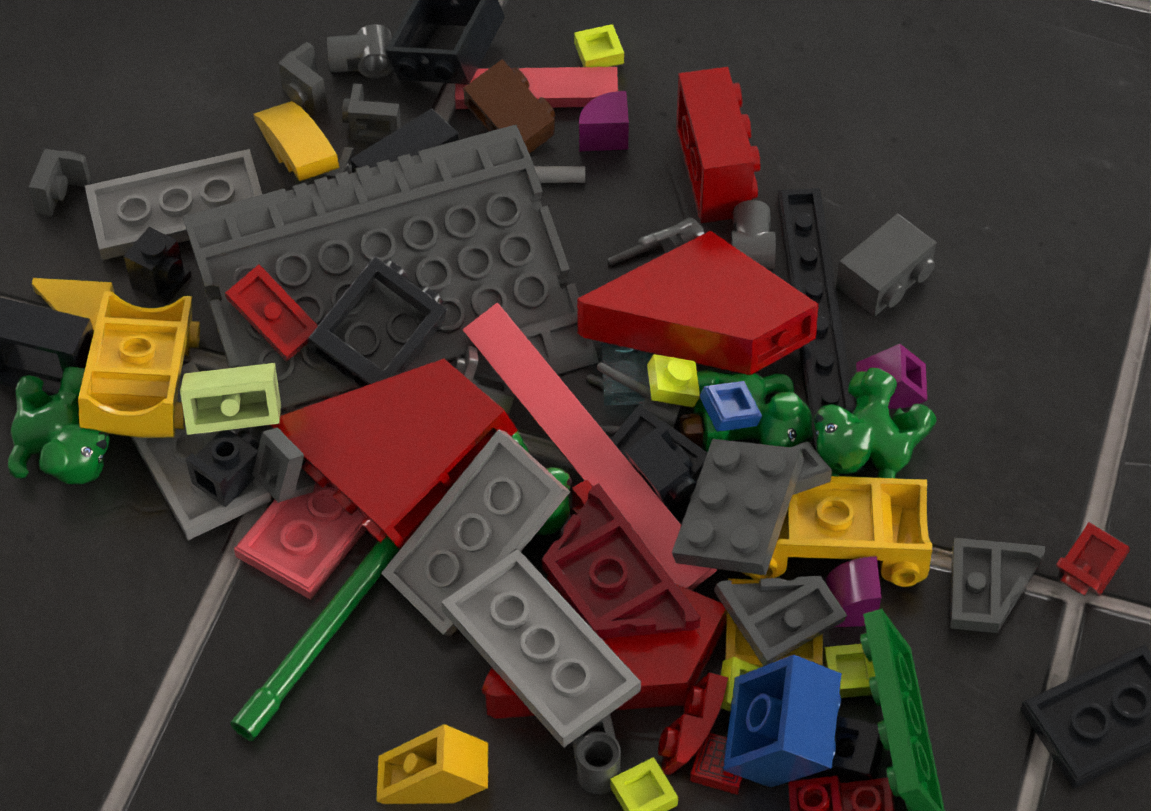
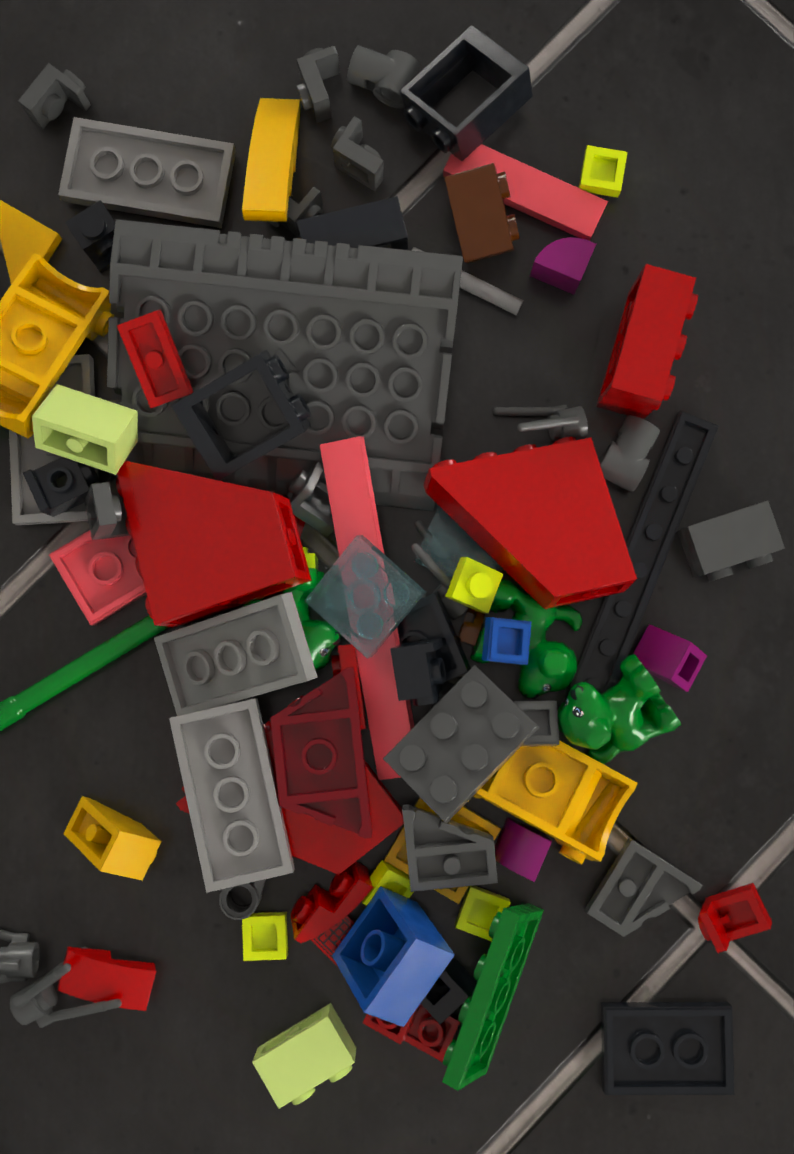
camera: 30 degrees right, 30 degrees up
none -> clear light blue plate [305,535,426,659]

